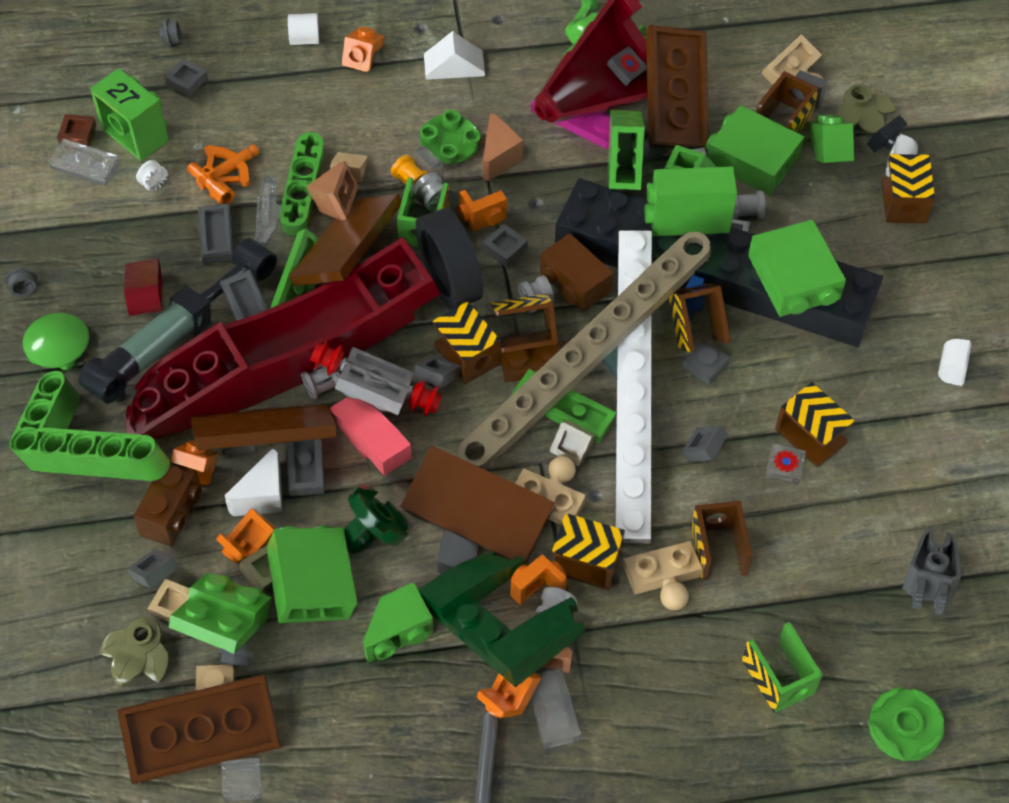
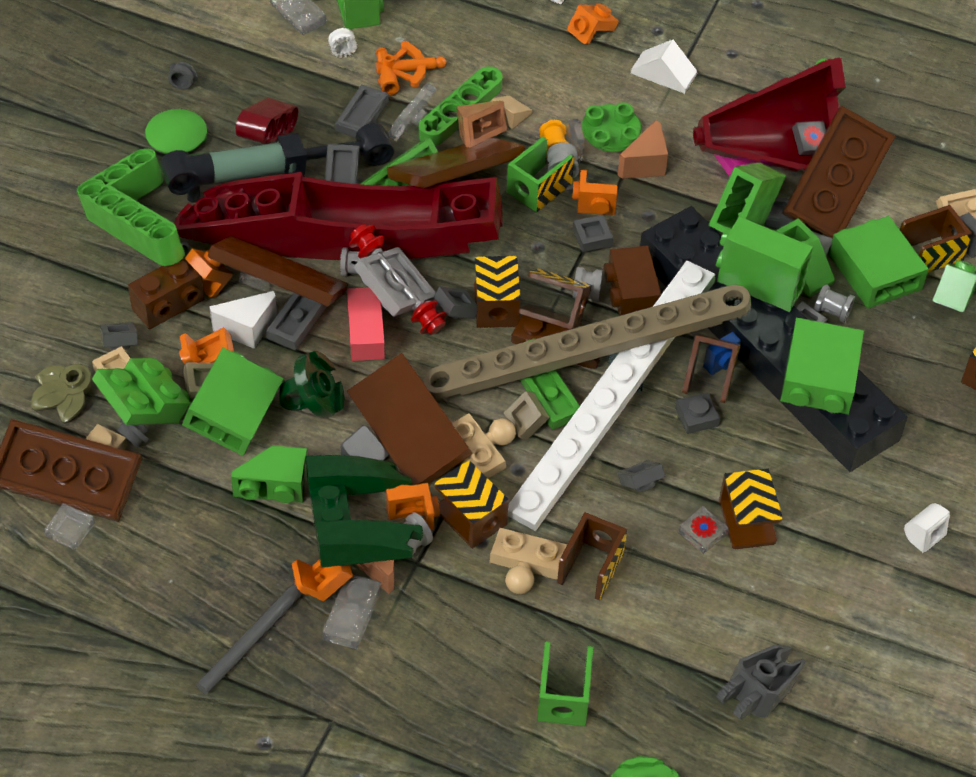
camera: 30 degrees right, 5 degrees down
black tyre [416,207,483,310] -> none

